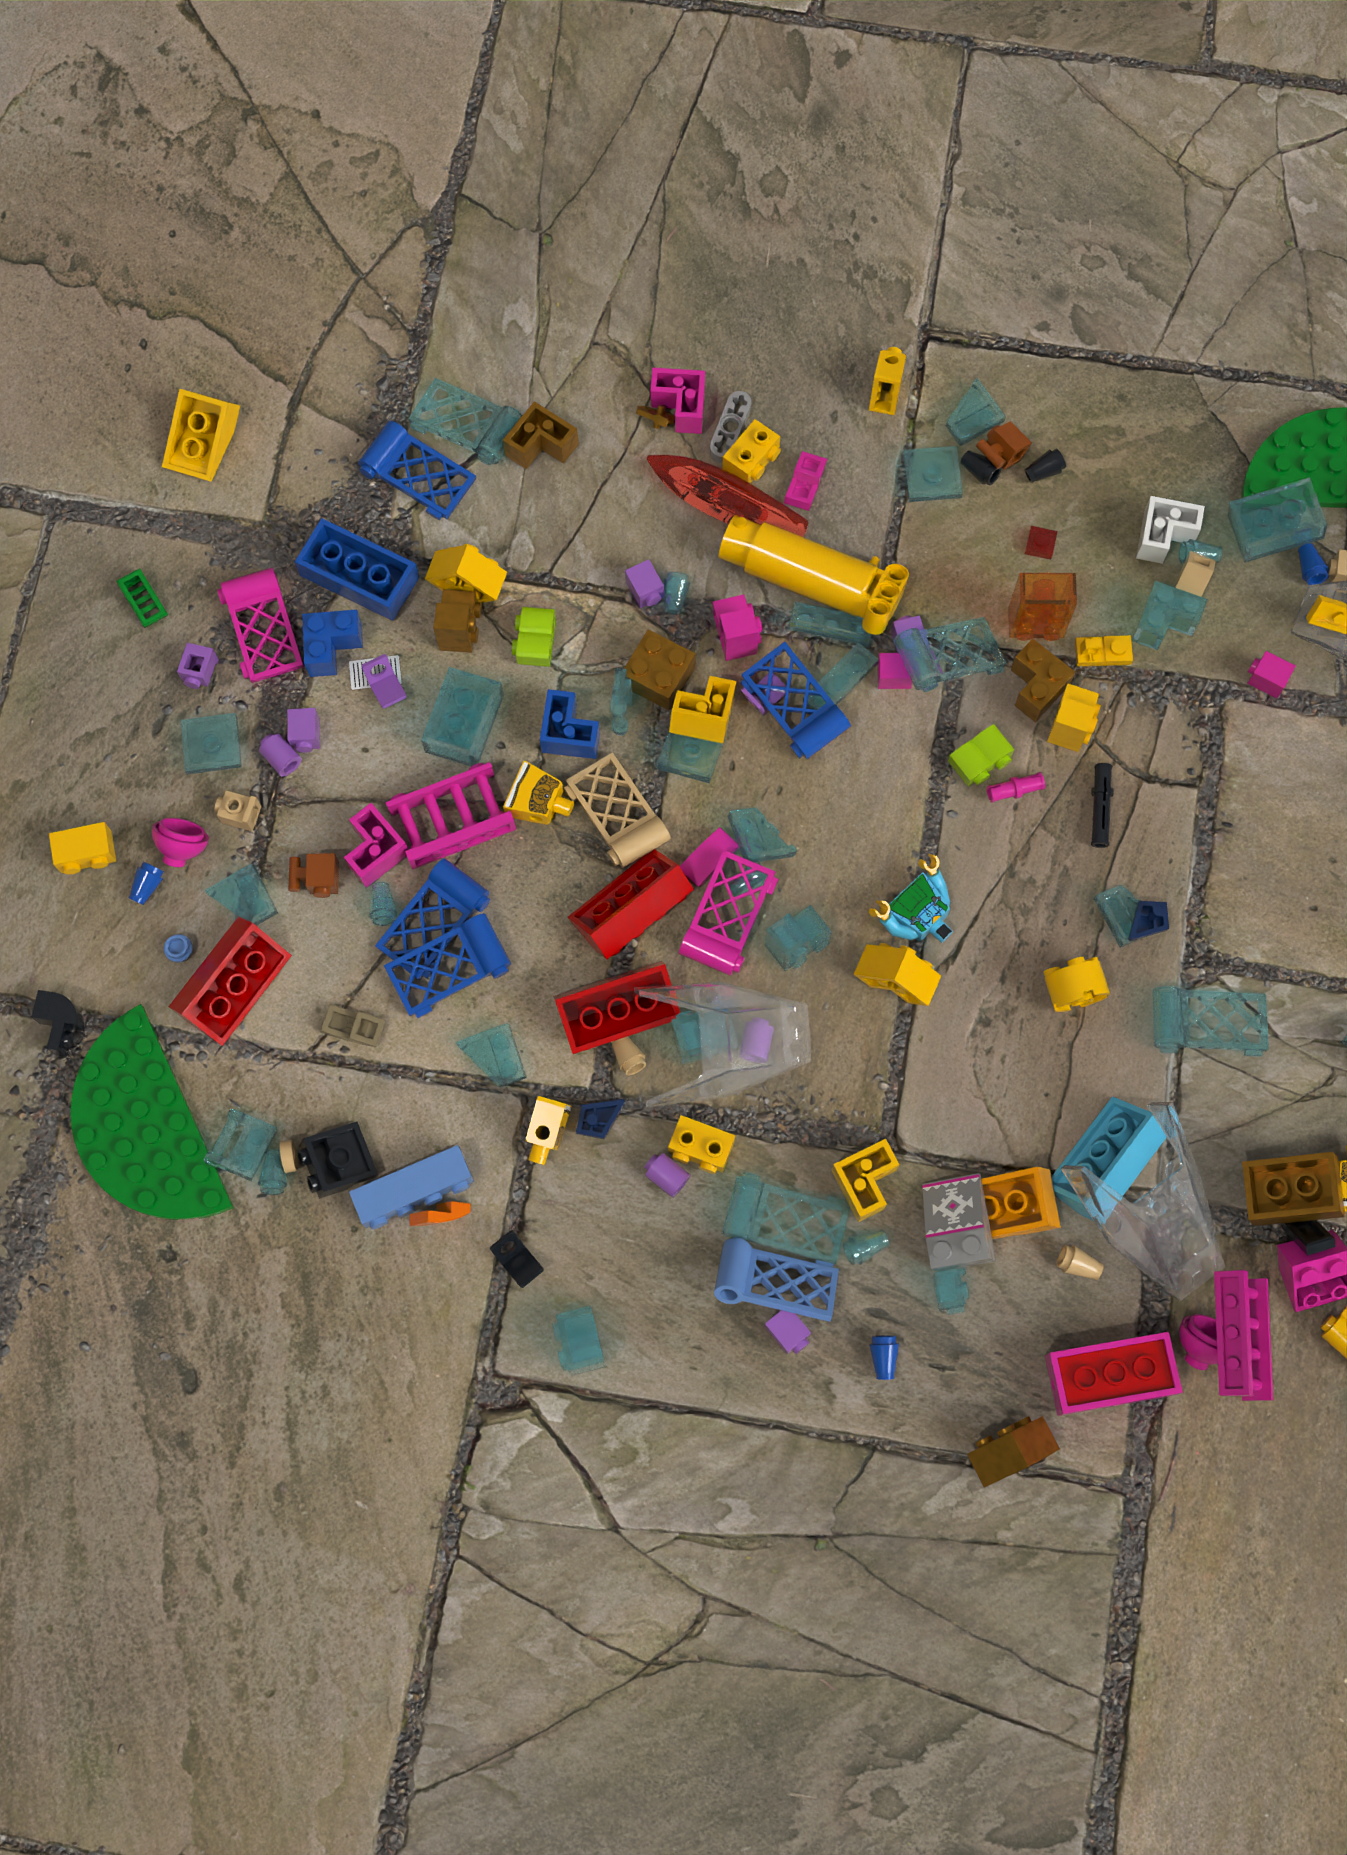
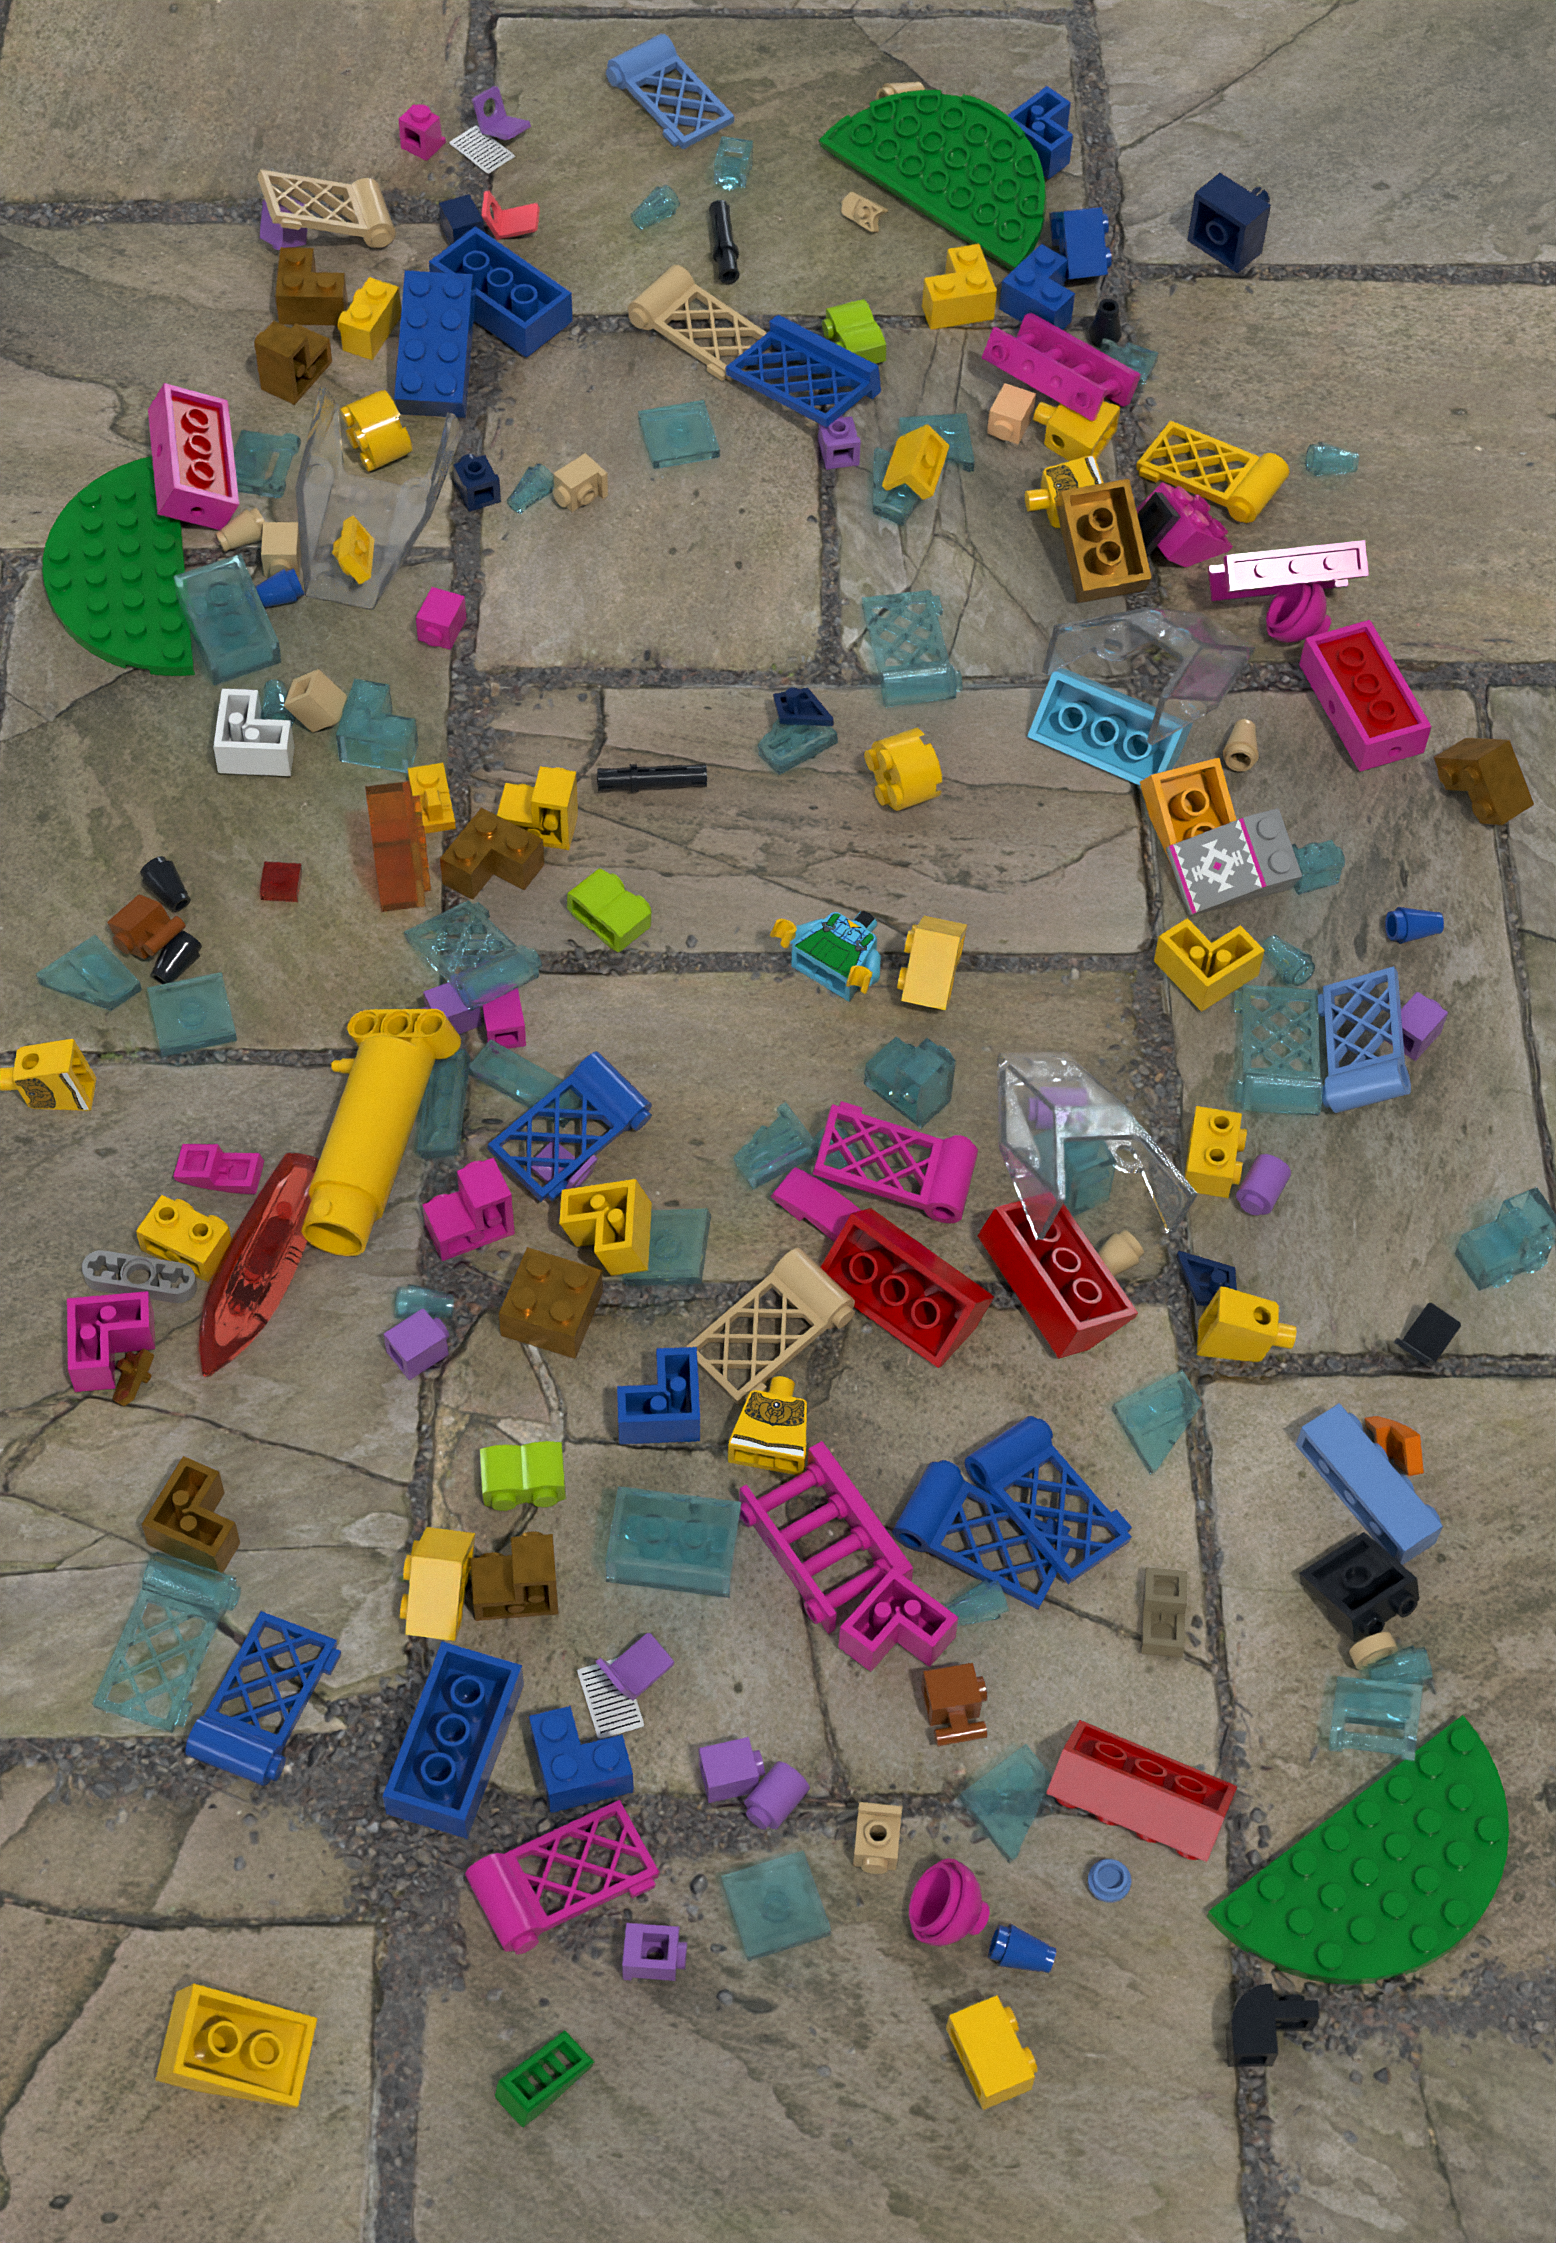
camera: 105 degrees left, 15 degrees down
clear light blue plate [610,668,633,736] -> none
dark pink pin [986,772,1045,803] -> none

